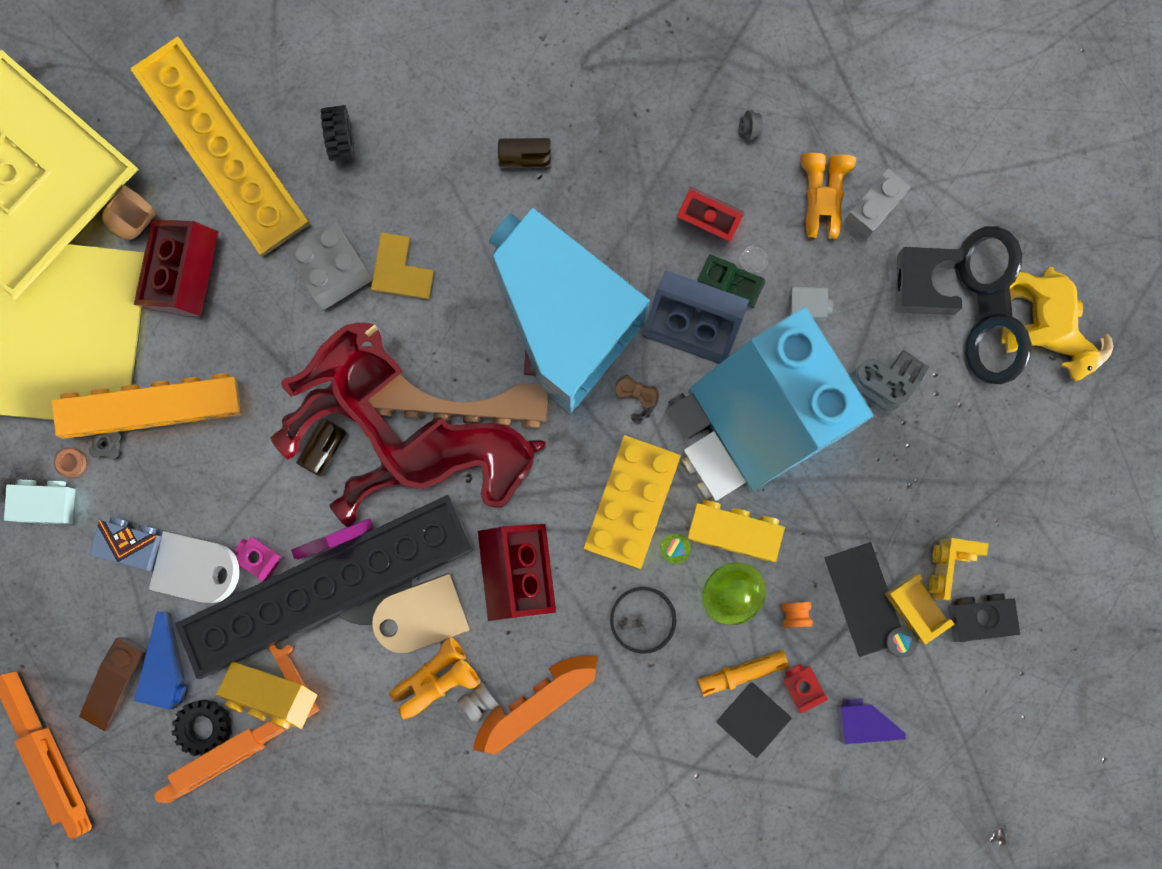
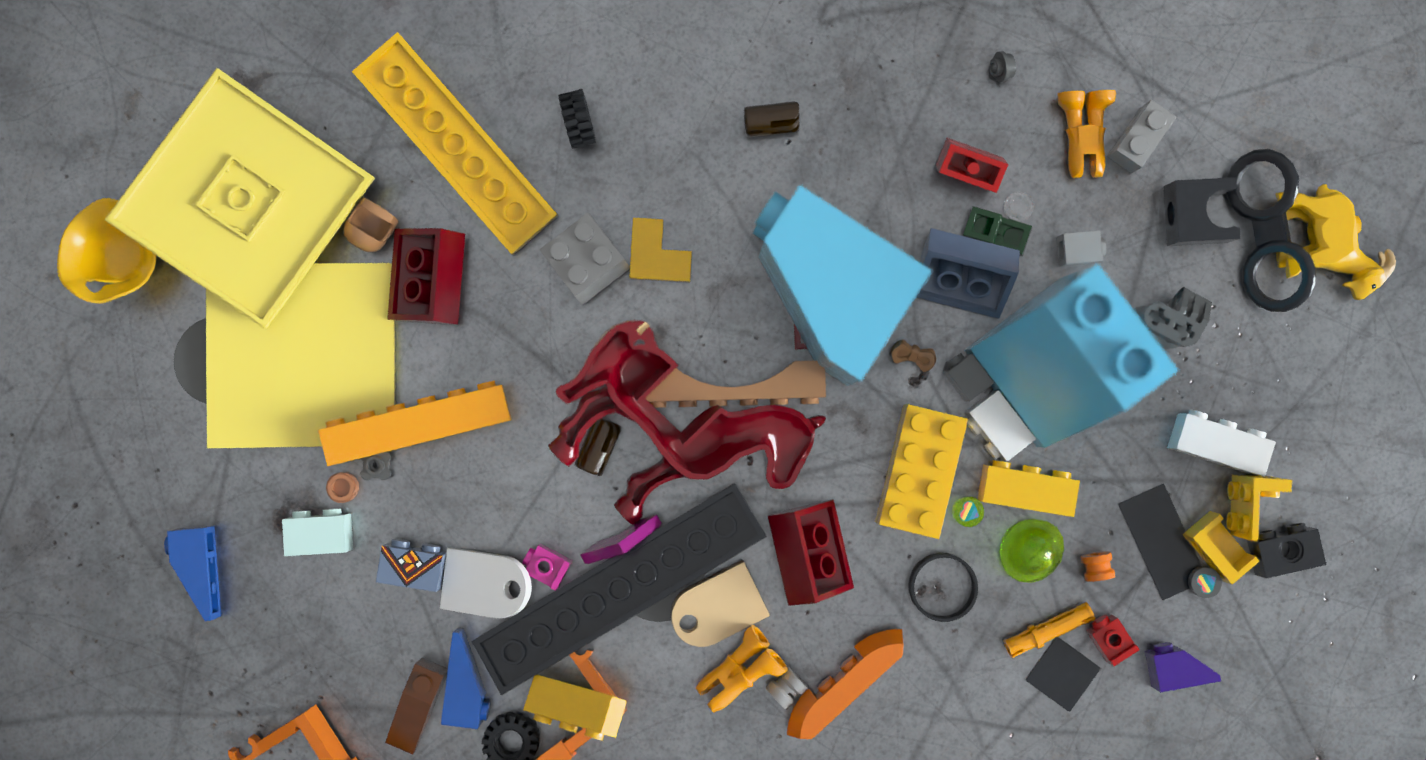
camera: 10 degrees left, 5 degrees up
none -> white brick [1167,410,1276,477]

